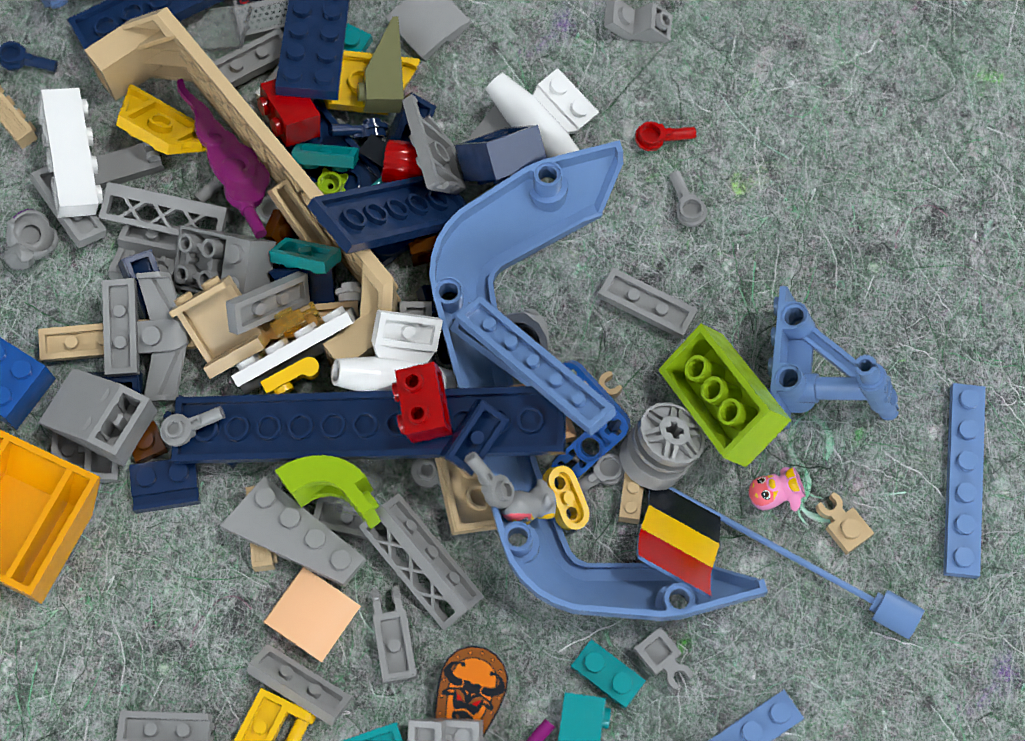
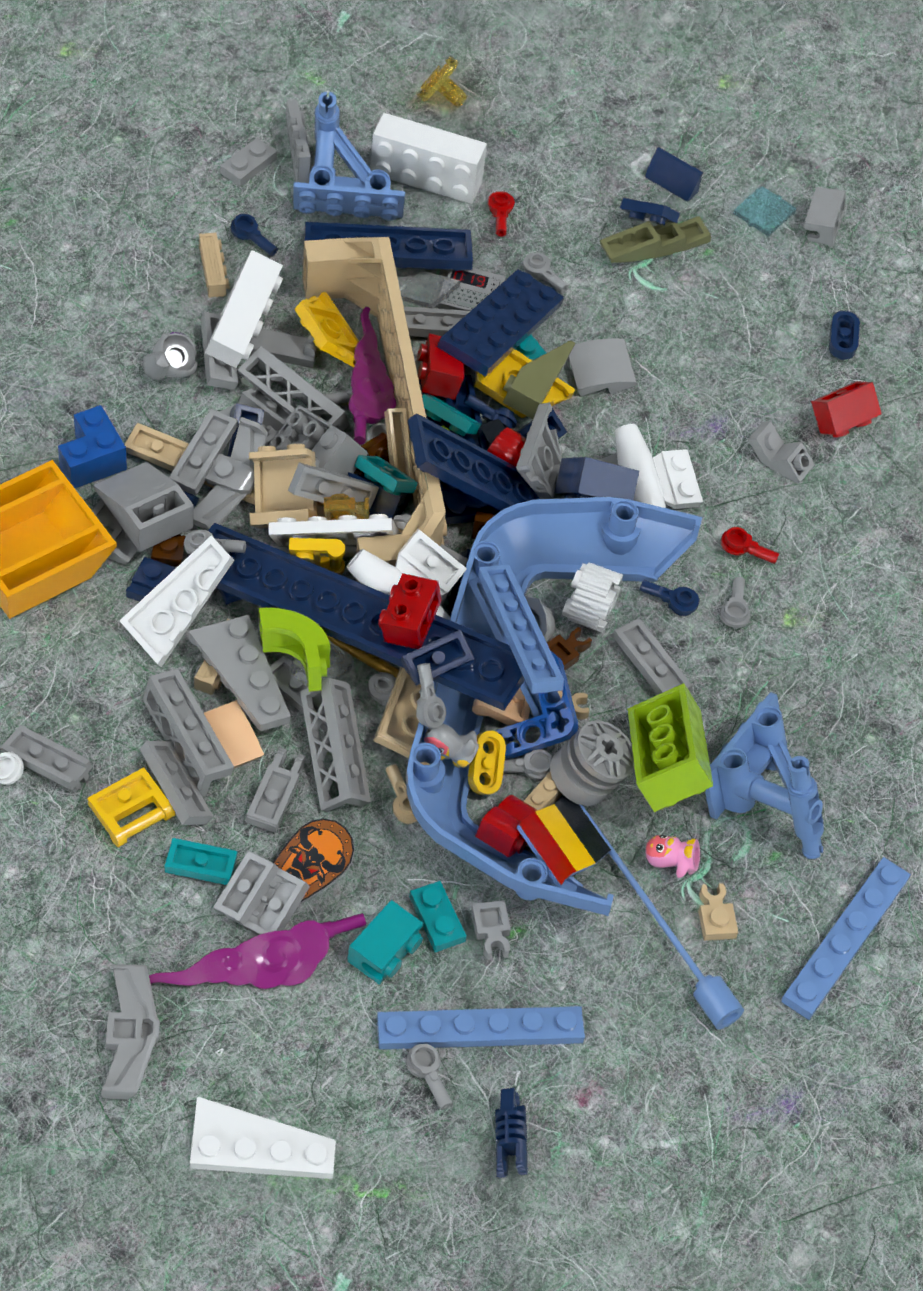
camera: 20 degrees right, 15 degrees down
none -> white wing [119,536,234,667]
none -> light grey fence [143,669,234,797]
none -> tan plate [386,764,417,824]
none -> red brick [475,794,538,857]
none -> reddish brown plate [547,627,592,670]
none -> white brick [562,562,623,633]
none -> dark blue plate [639,580,700,616]

